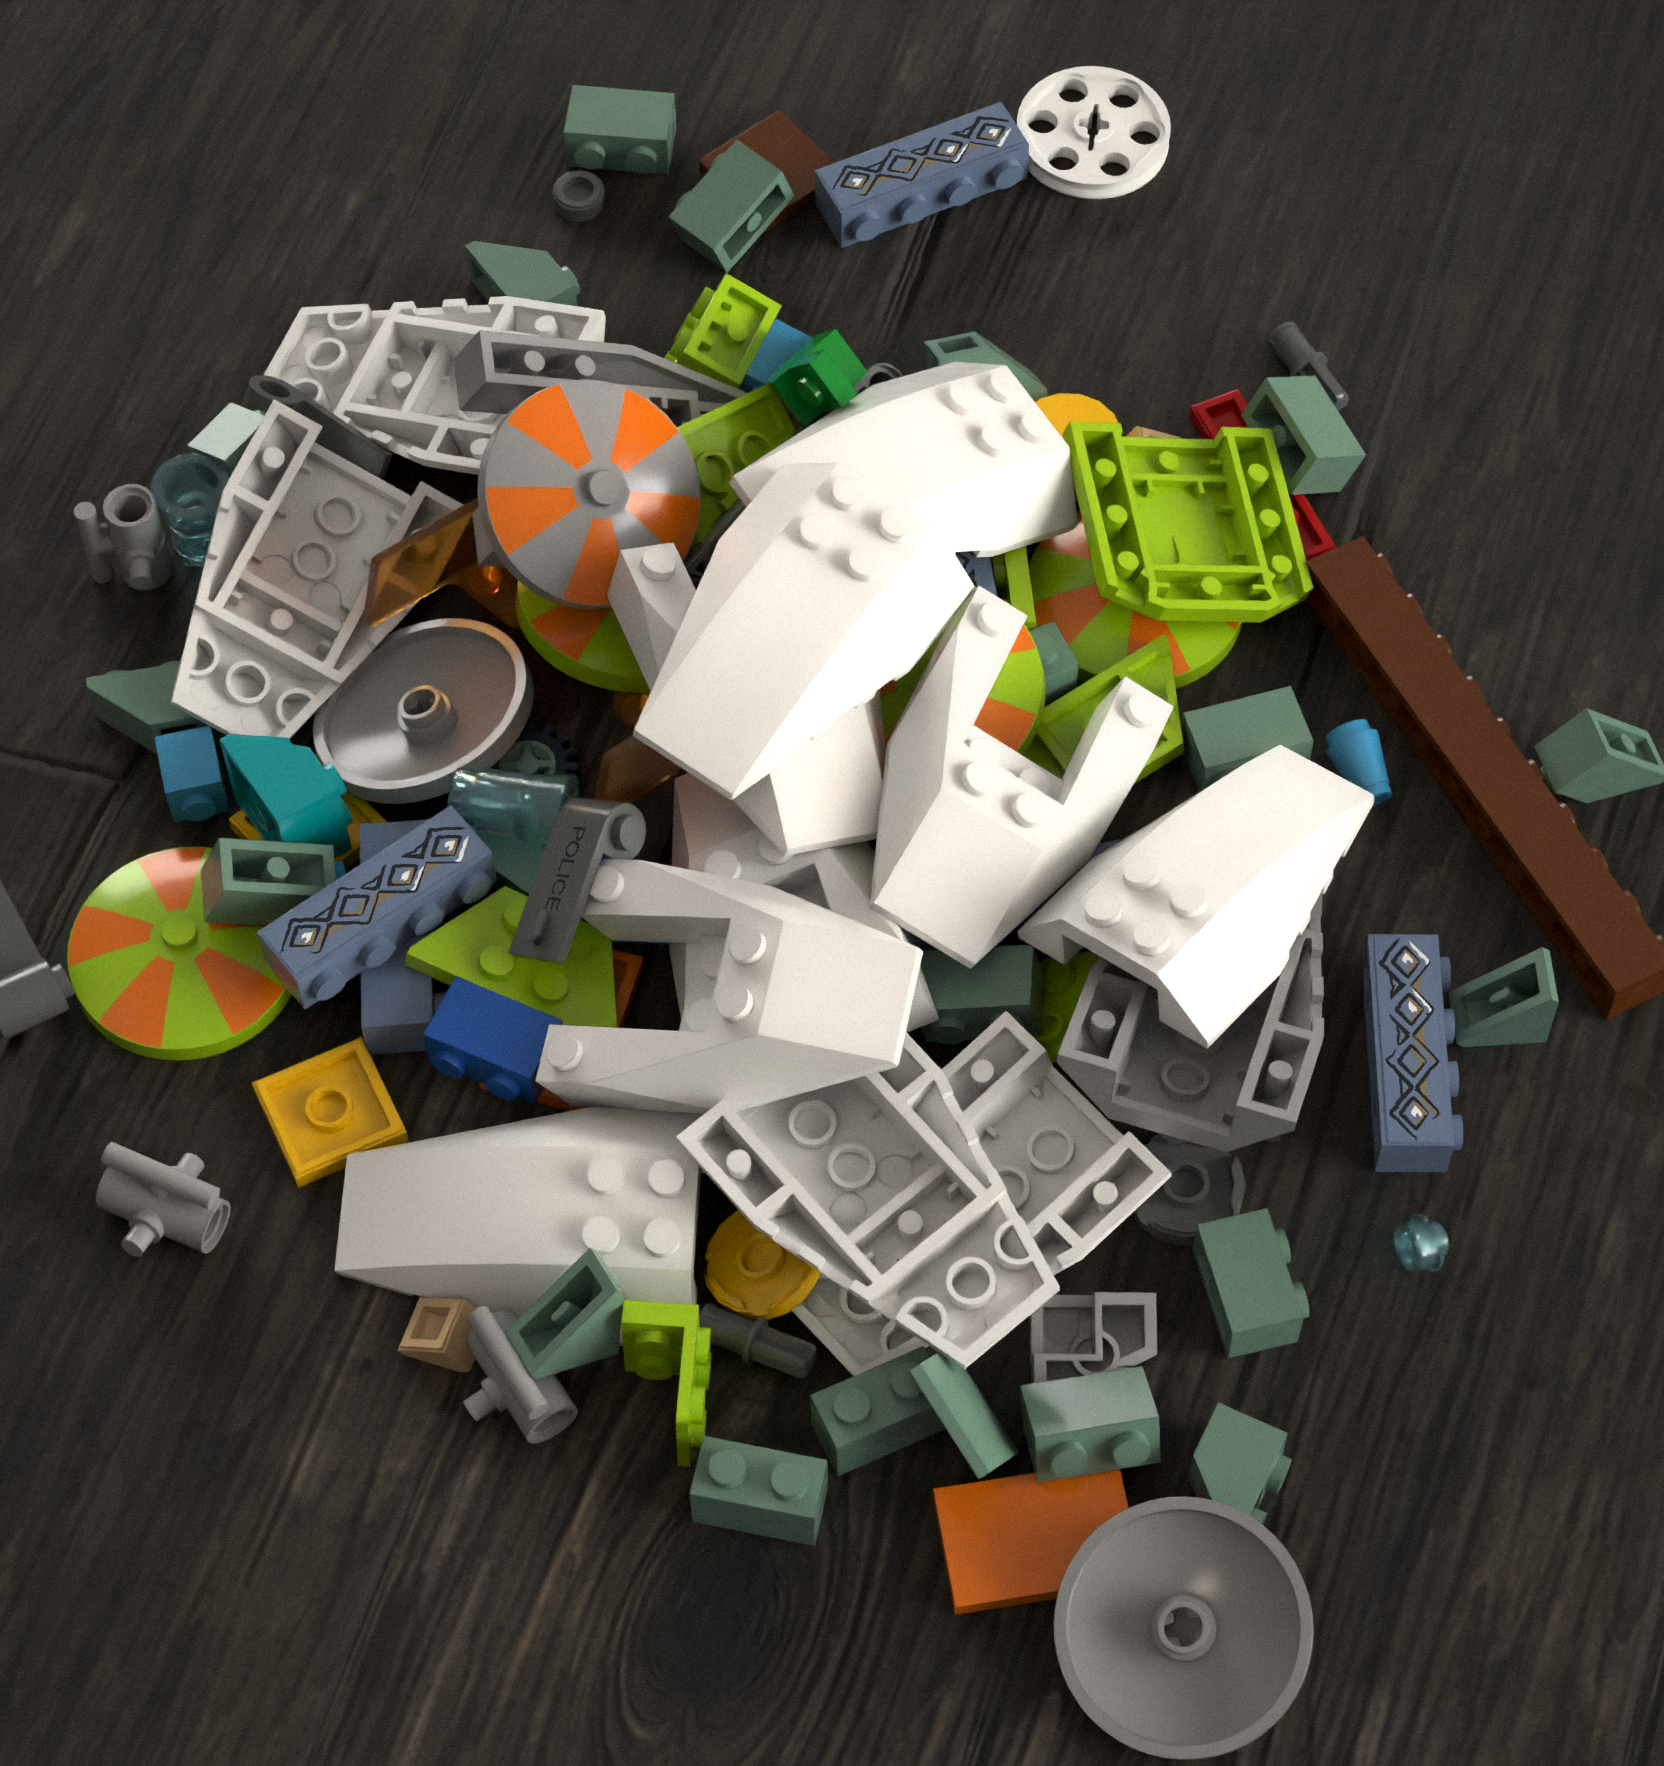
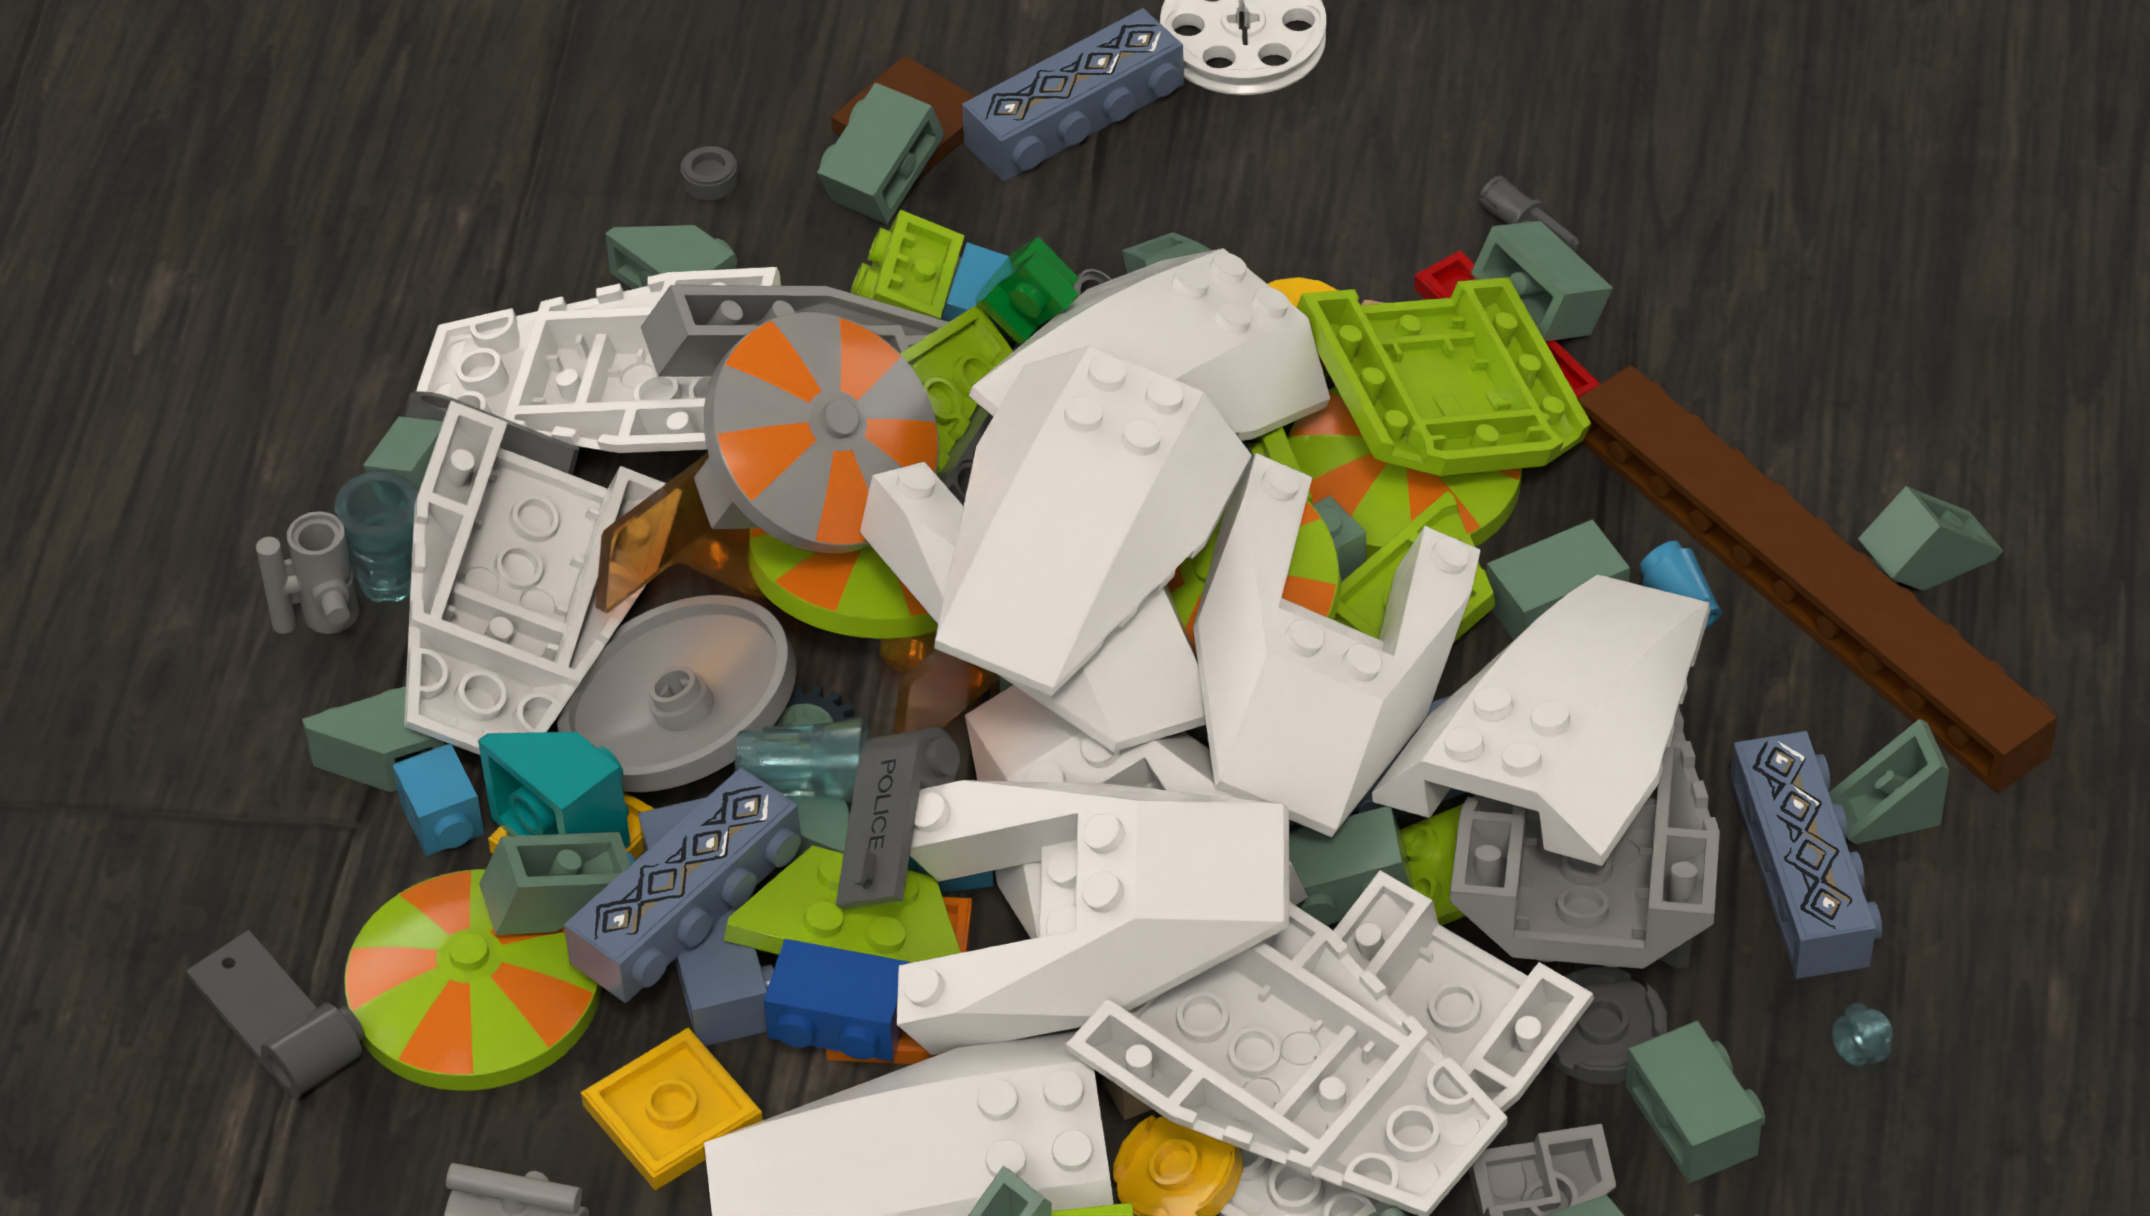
camera: 10 degrees left, 10 degrees down
sand green brick [564,85,677,175] -> none

